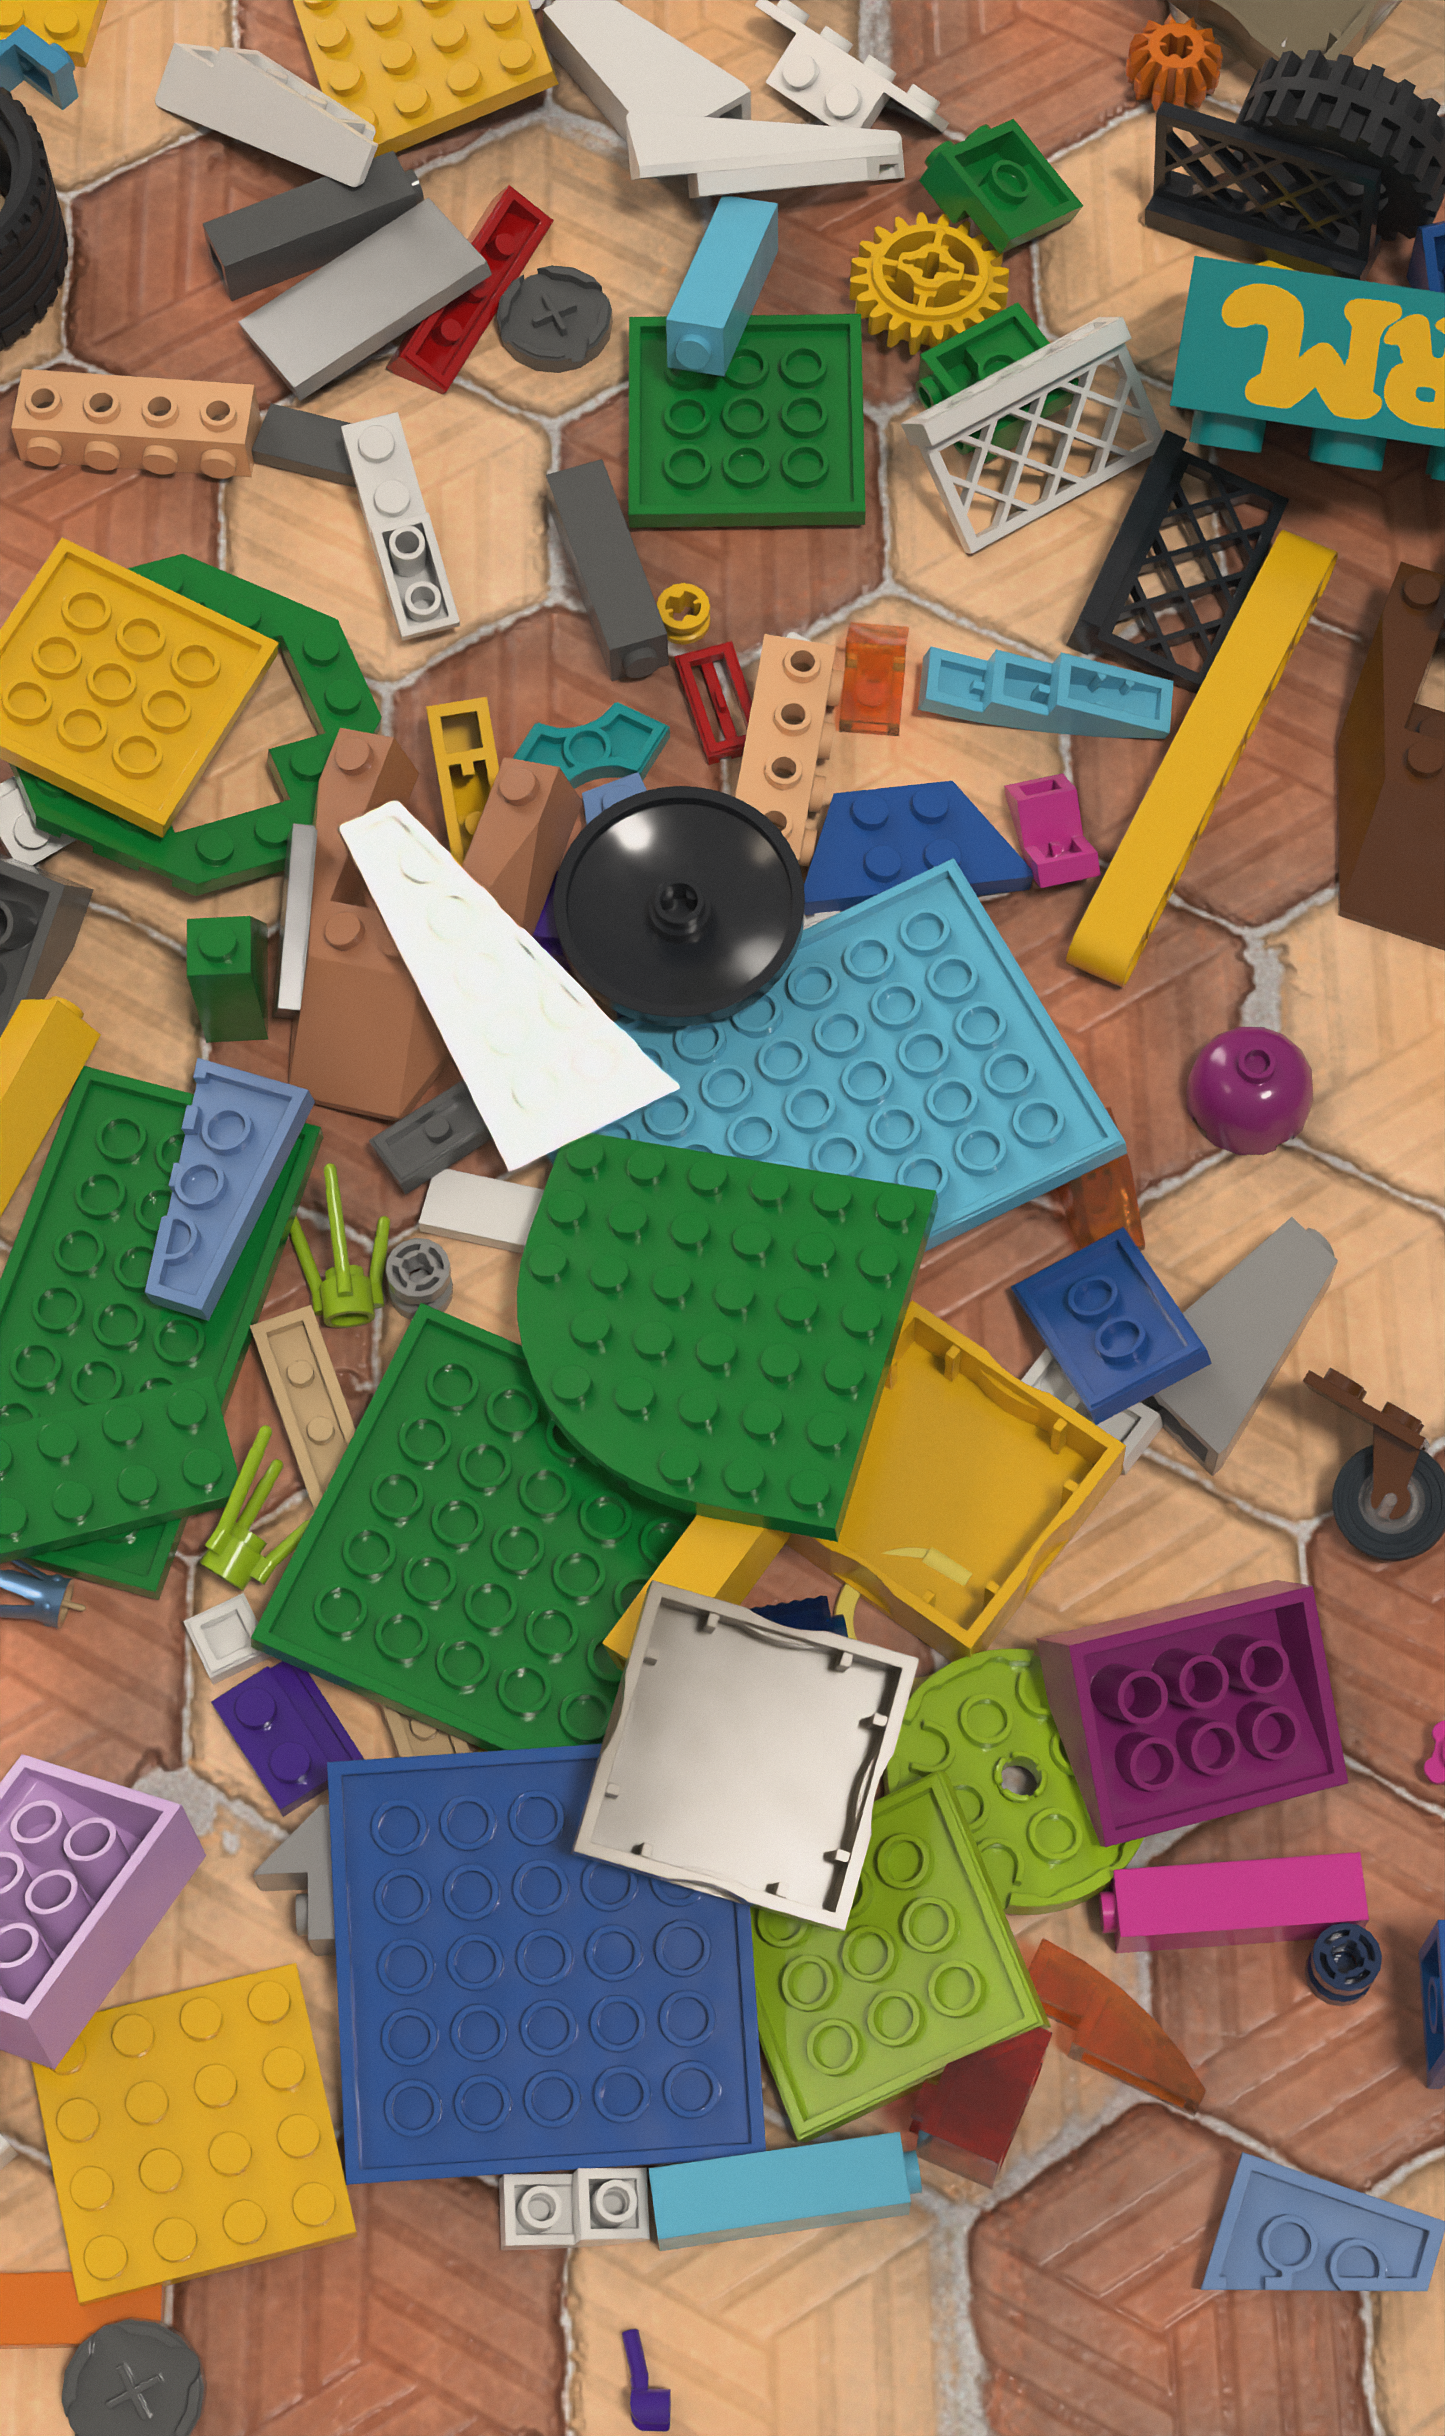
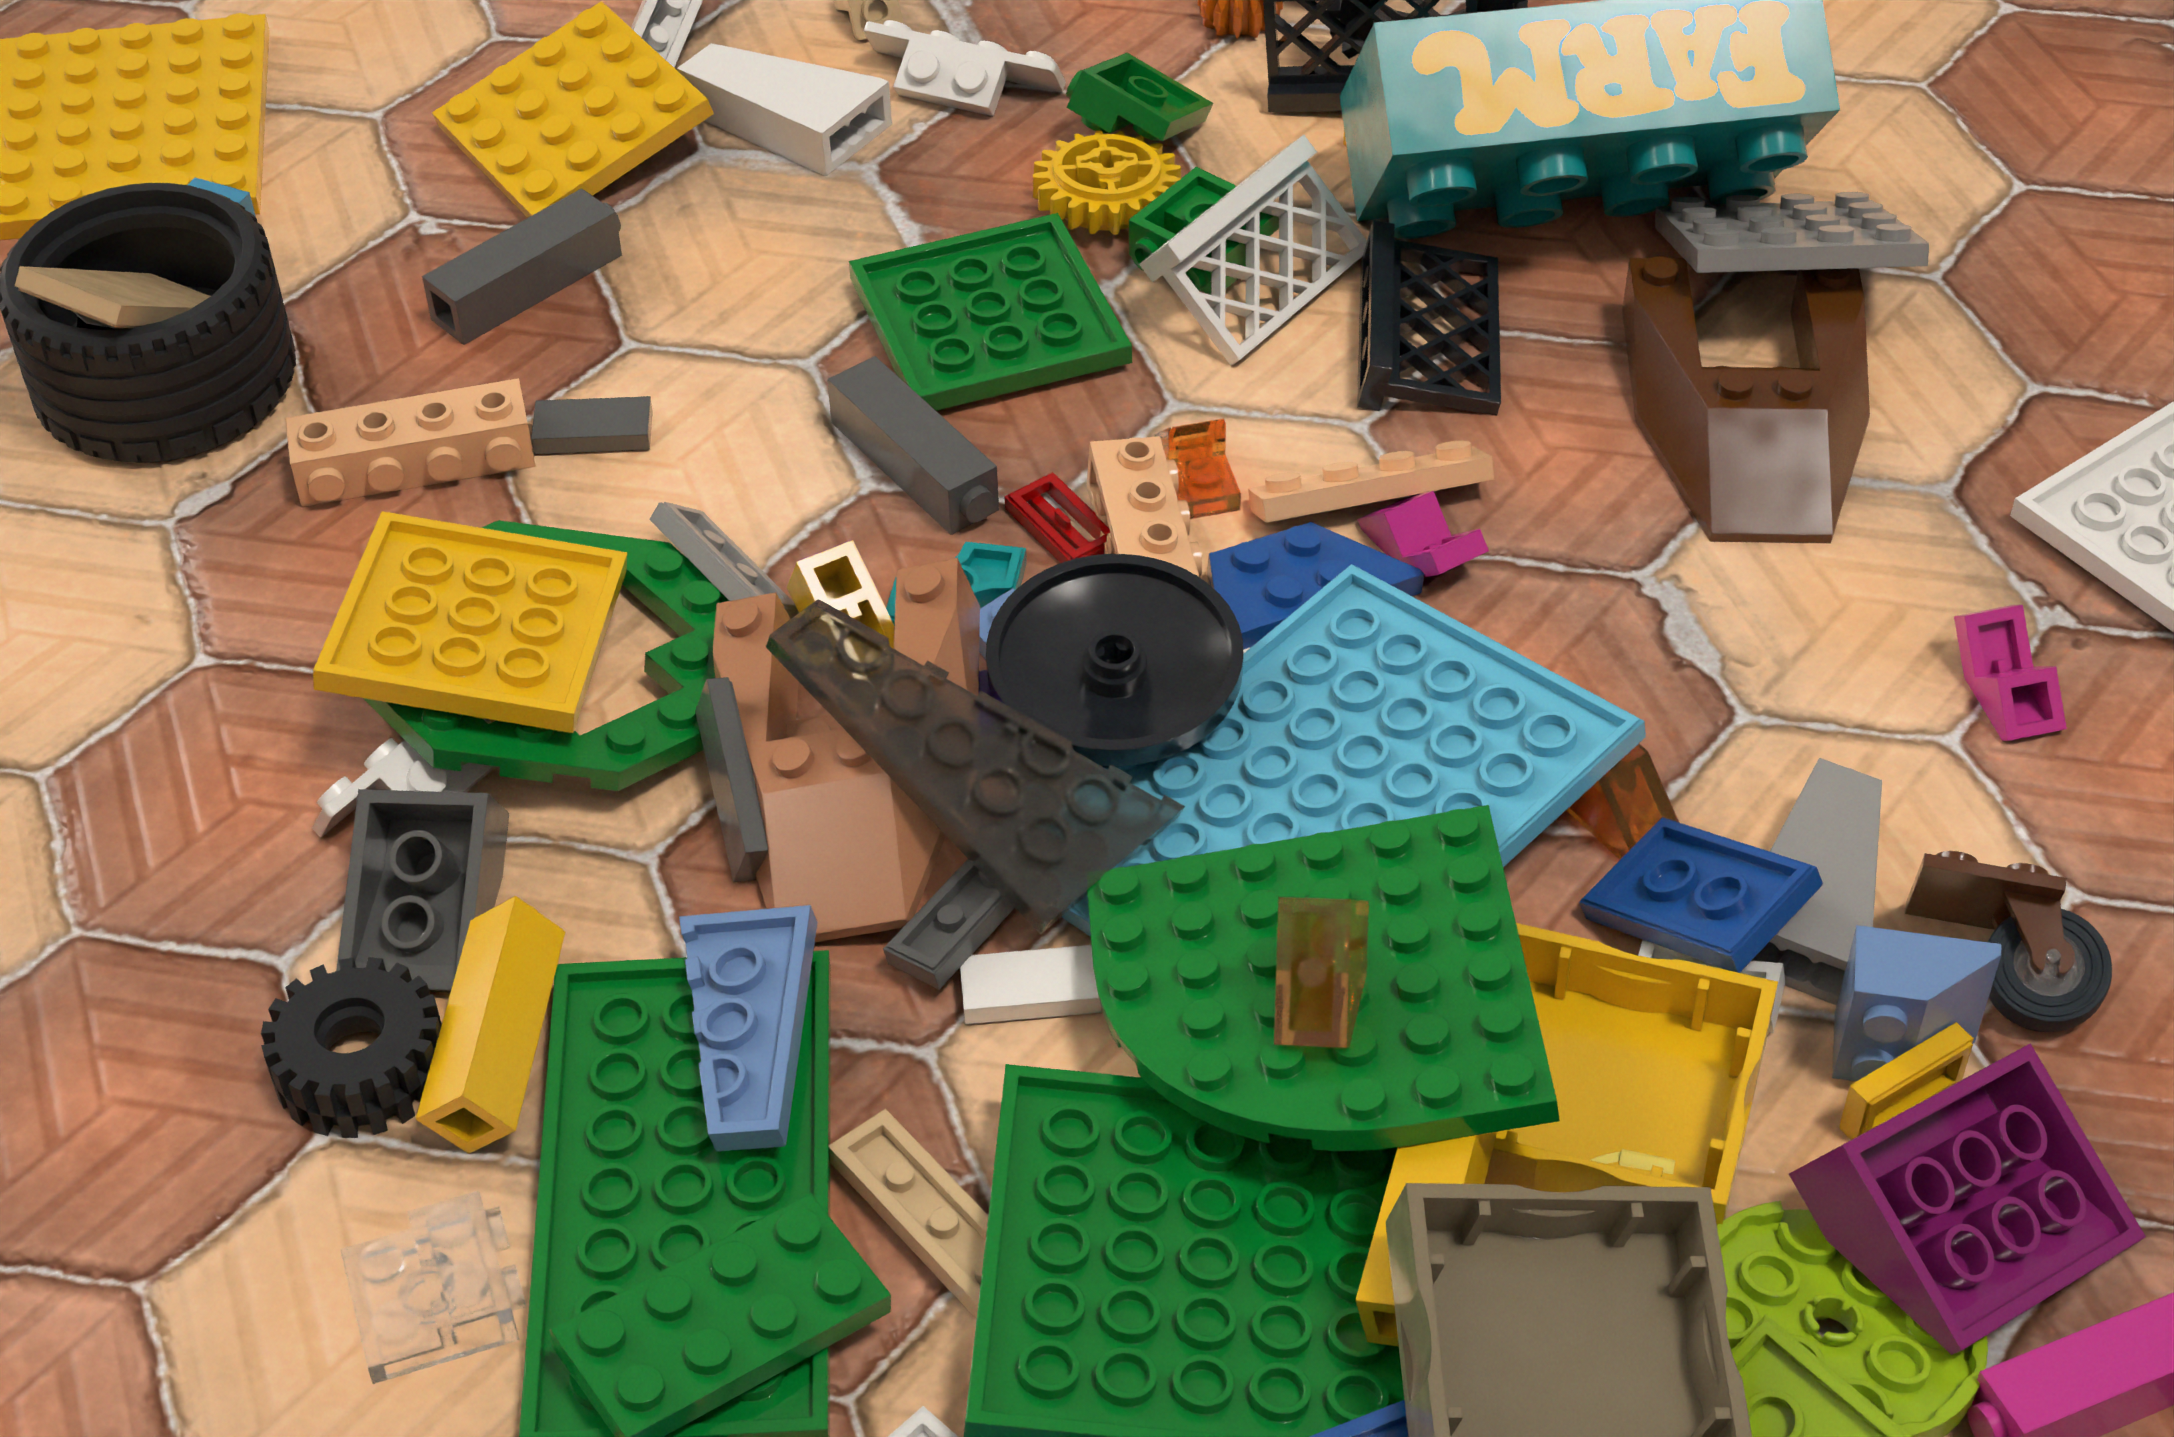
camera: 20 degrees left, 20 degrees down
white wedge [155,43,378,187] -> none
green slope [187,916,269,1043] -> none
lime plant [199,1425,313,1591] -> none
light grey tile [238,197,492,401] -> none
lime plant [290,1163,390,1328] -> none
white slope [341,412,460,641] -> none
red slope [386,185,554,395] -> none
light grey wheel [386,1238,453,1320] -> none
dark grey tile [497,265,613,373] -> none
white wedge [625,112,905,199] -> none
yellow bush [657,583,711,645] -> none
medium azure brick [666,195,778,376] -> none
medium azure slope [918,646,1174,739] -> none
yellow beam [1066,530,1339,987] -> none
magenta cylinder [1186,1027,1313,1155] -> none
none -> light grey tile [649,502,799,623]
none -> light nougat plate [1248,441,1495,523]
none -> clear orange slope [1274,897,1369,1048]
none -> medium blue slope [1832,925,2001,1081]
none -> yellow tile [1839,1022,1974,1140]

